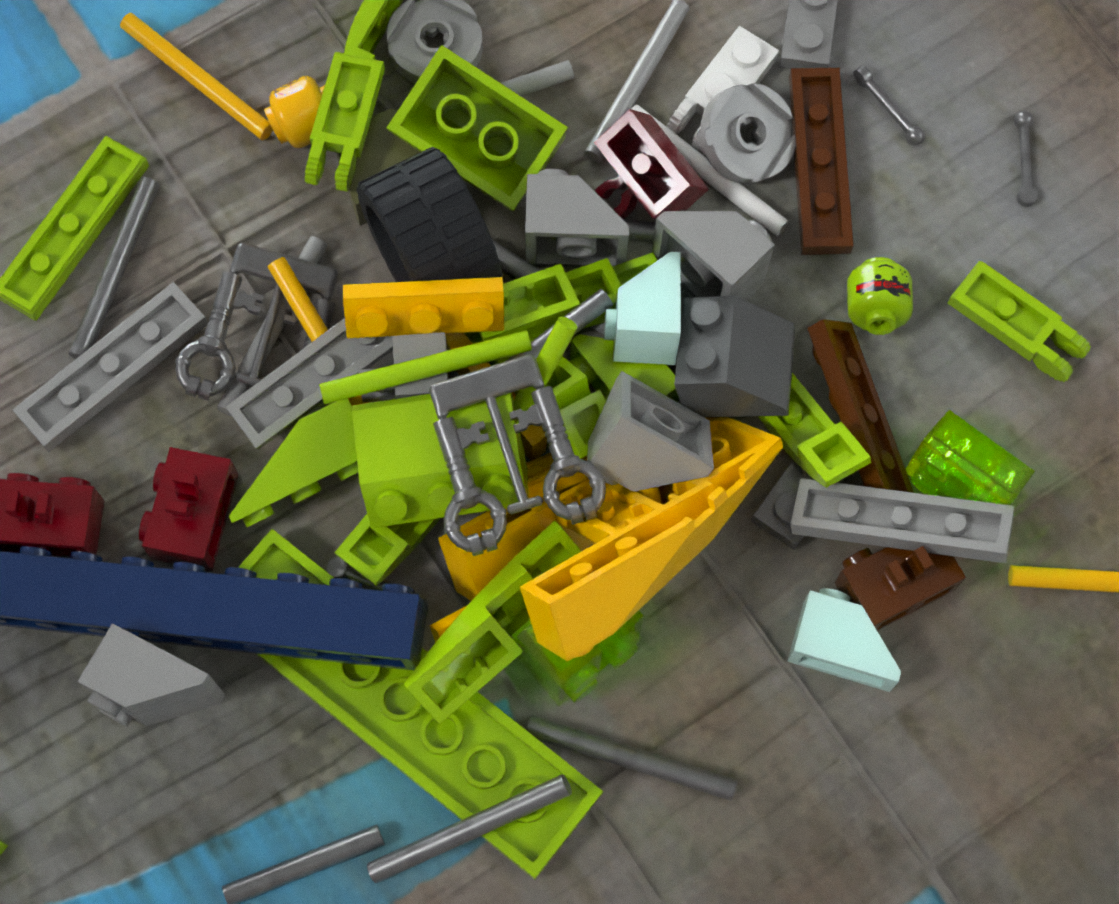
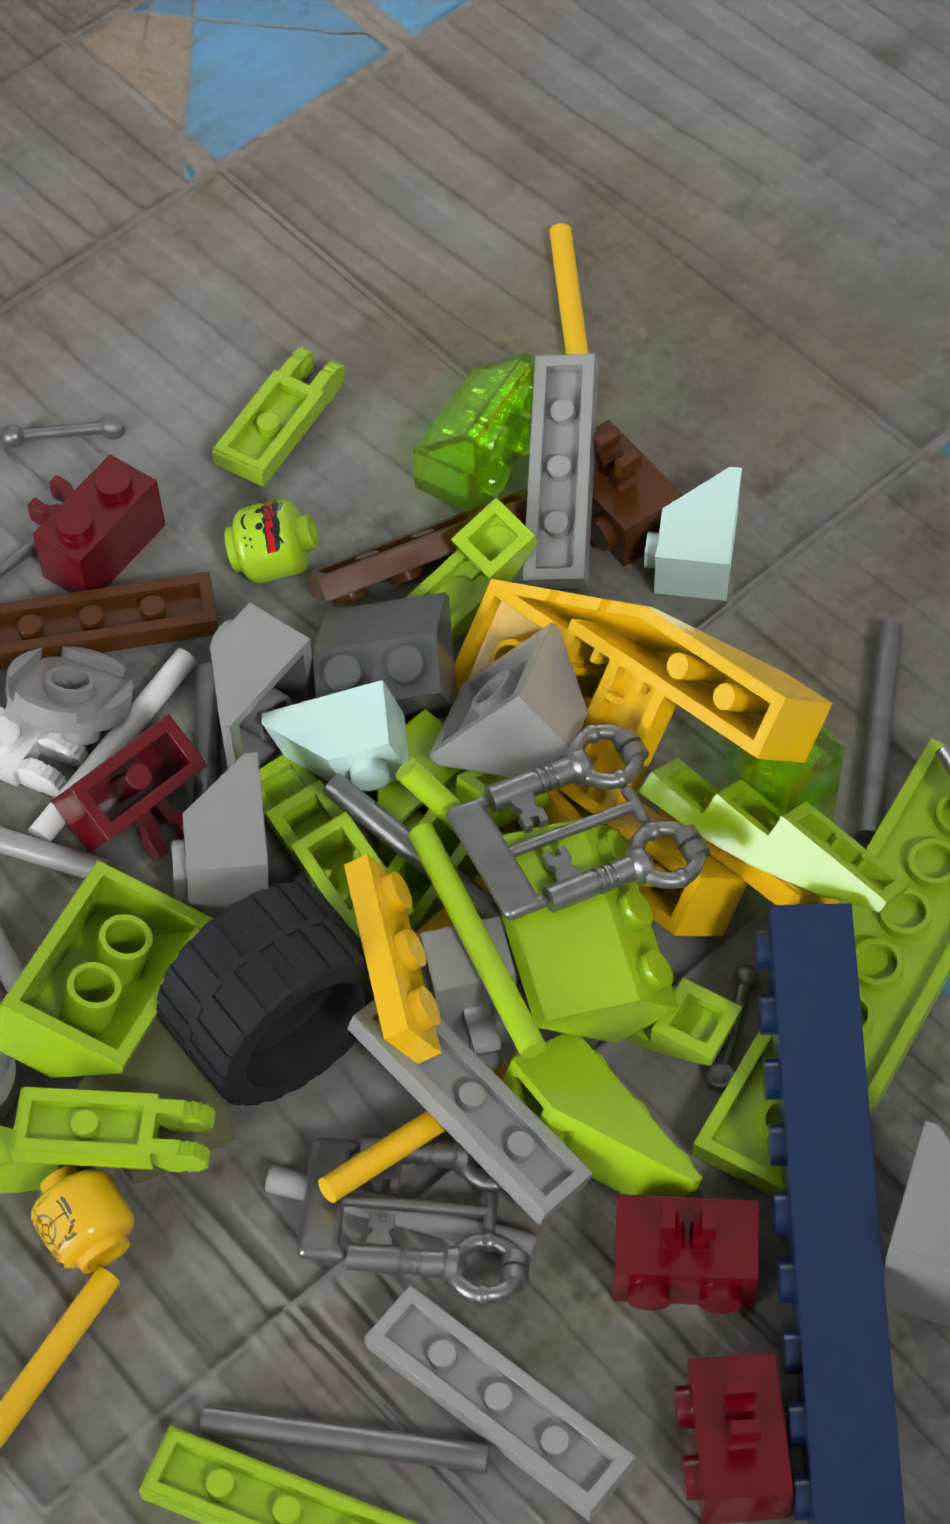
camera: 95 degrees left, 15 degrees down
none -> dark red brick [27,454,166,593]

